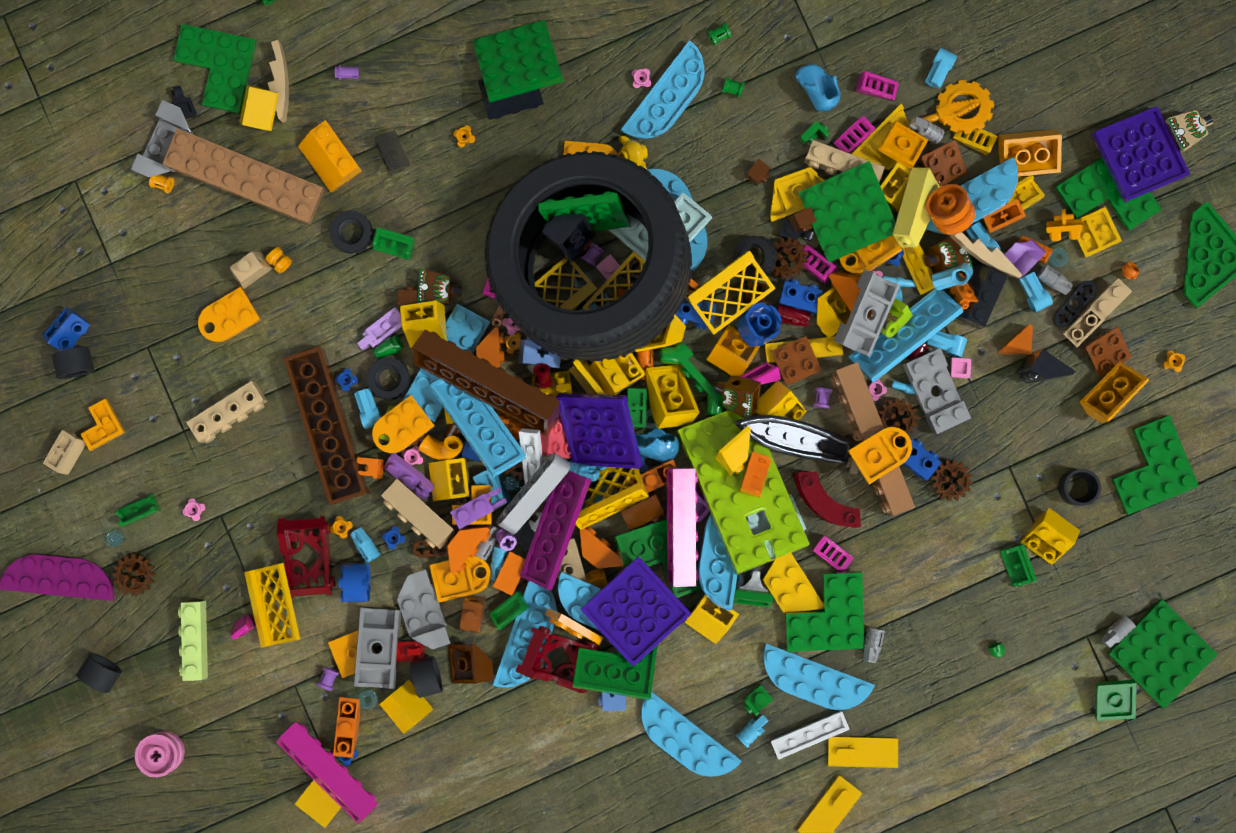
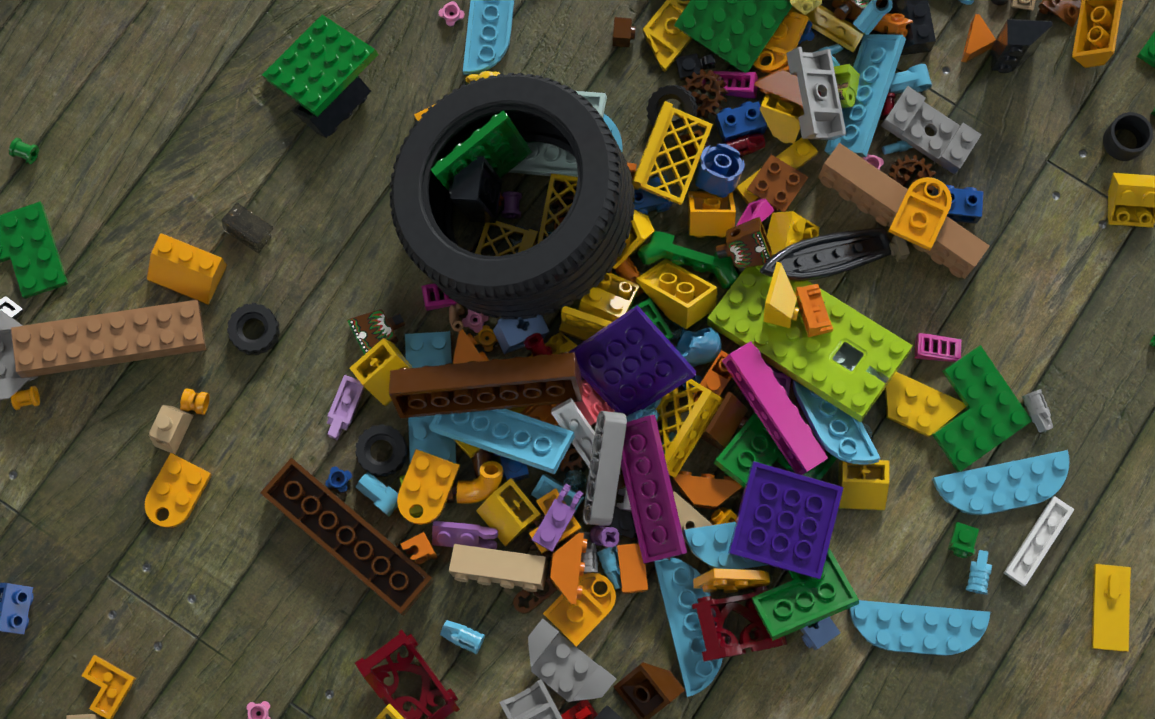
camera: 35 degrees left, 10 degrees down
black piece [52,347,95,379] -> none
tan brick [186,381,268,443] -> none
yellow slope [239,84,279,131] -> none
tan slope [268,40,289,123] -> none
light orange plate [330,516,353,539] -> none
medium lavender pin [335,65,359,80] -> none
blue brick [339,563,371,602] -> none
green hinge [372,227,416,260] -> none
green cone [373,335,403,359] -> none
blue plate [382,527,405,549] -> none
reddish brown plate [398,287,418,307] -> none
bright pink plate [402,446,423,466] -> none
light orange plate [453,125,475,147] -> none
dark orange torso [460,595,486,634] -> none
green tile [488,591,529,630] -> none
bright pink plate [596,255,620,280] -> none
green piece [733,569,773,608] -> none
reddish brown plate [788,207,817,232] -> none
dark red fence [793,471,861,528] -> none
medium lavender bush [813,387,832,409] -> none
yellow piece [828,736,898,768] -> none
reddish brown gear [930,460,973,501] -> none
bright pink plate [950,358,971,379] -> none
green hinge [1000,544,1037,587] -> none

